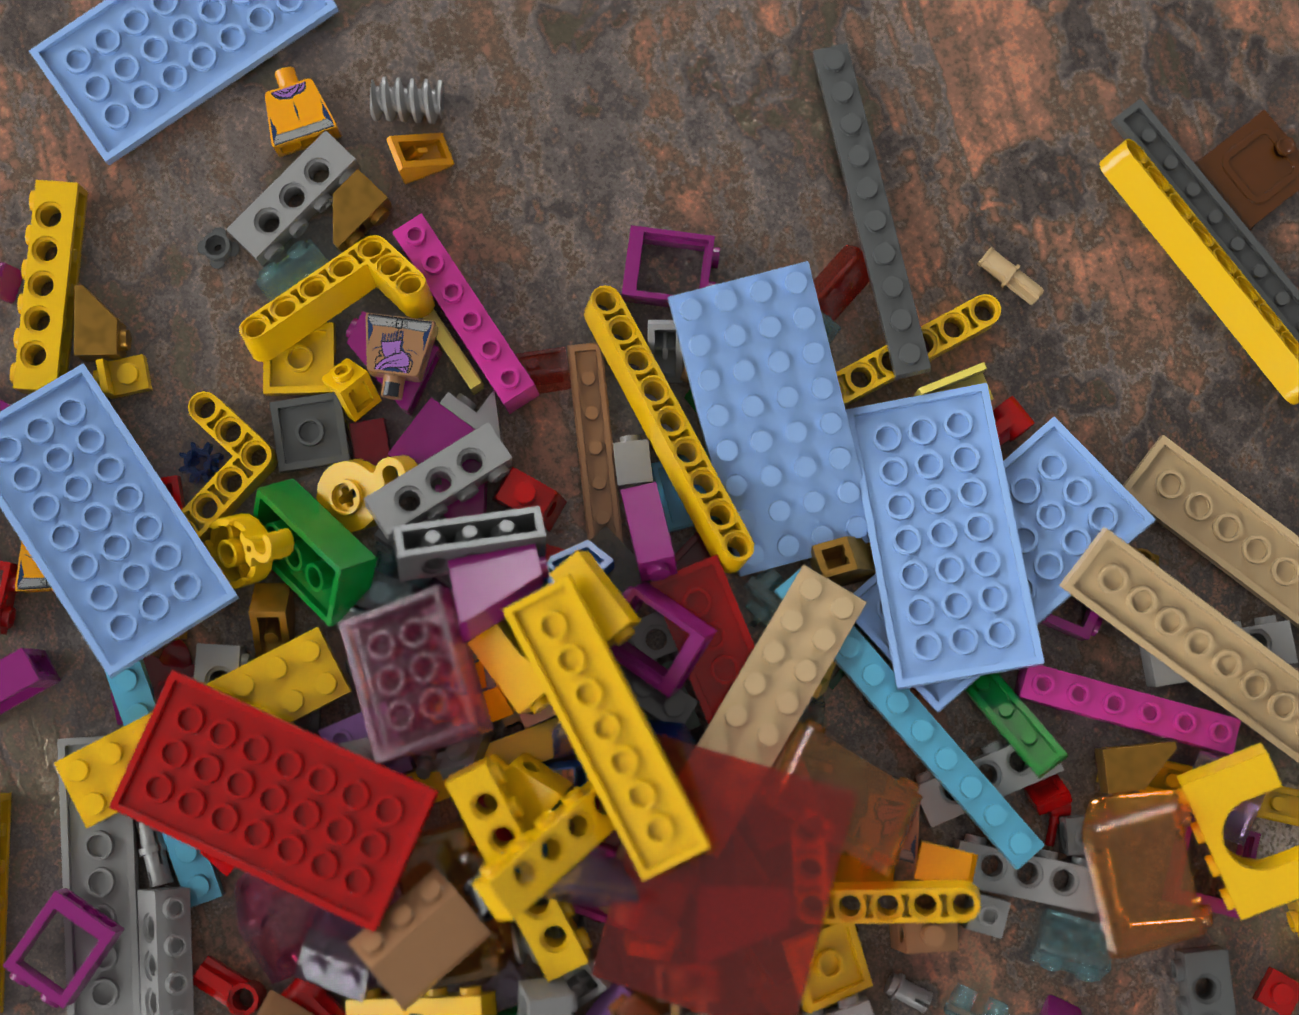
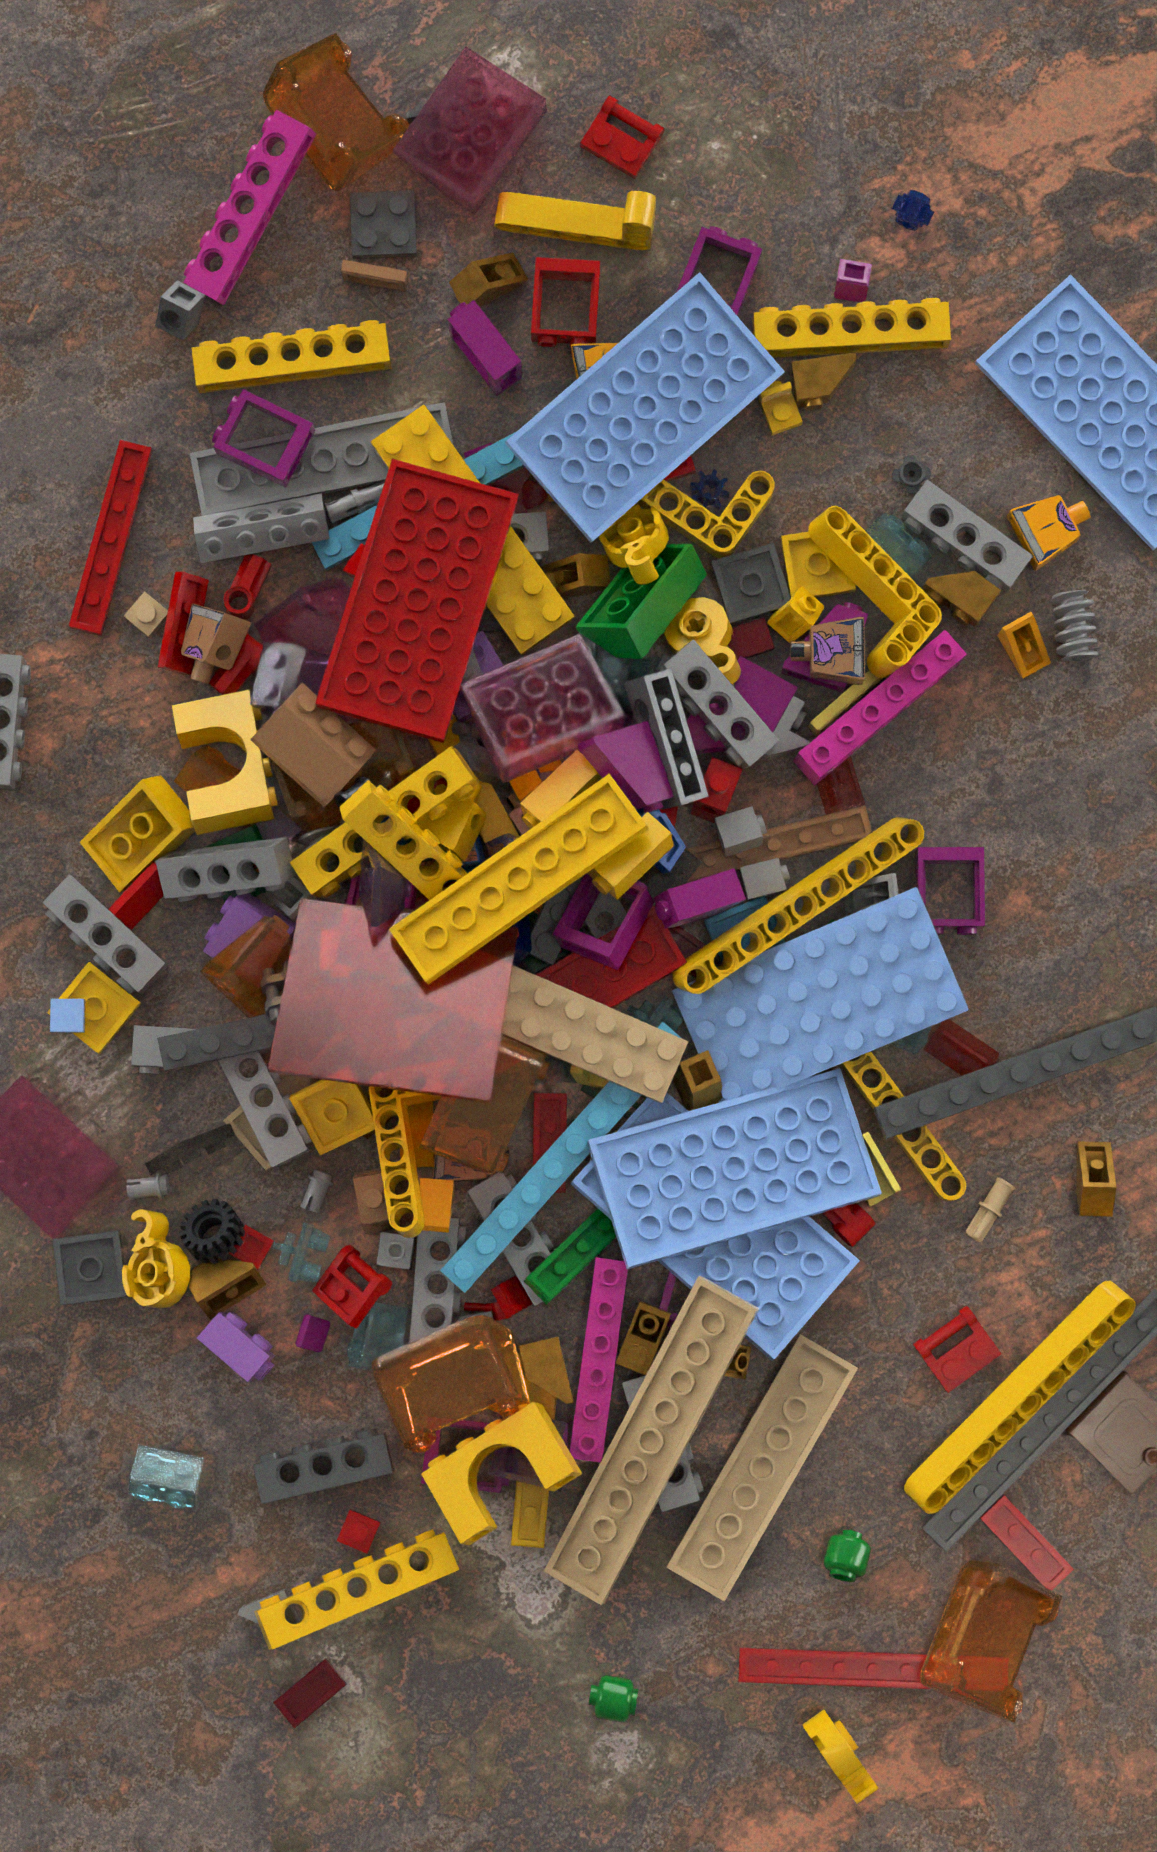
camera: 85 degrees right, 0 degrees up
none -> red plate [312,1245,392,1329]
none -> red plate [533,1093,567,1193]
none -> pearl gold slope [616,1301,671,1375]
none -> light grey brick [715,806,767,857]
none -> red plate [912,1305,1002,1393]
none -> pearl gold slope [1076,1141,1117,1217]

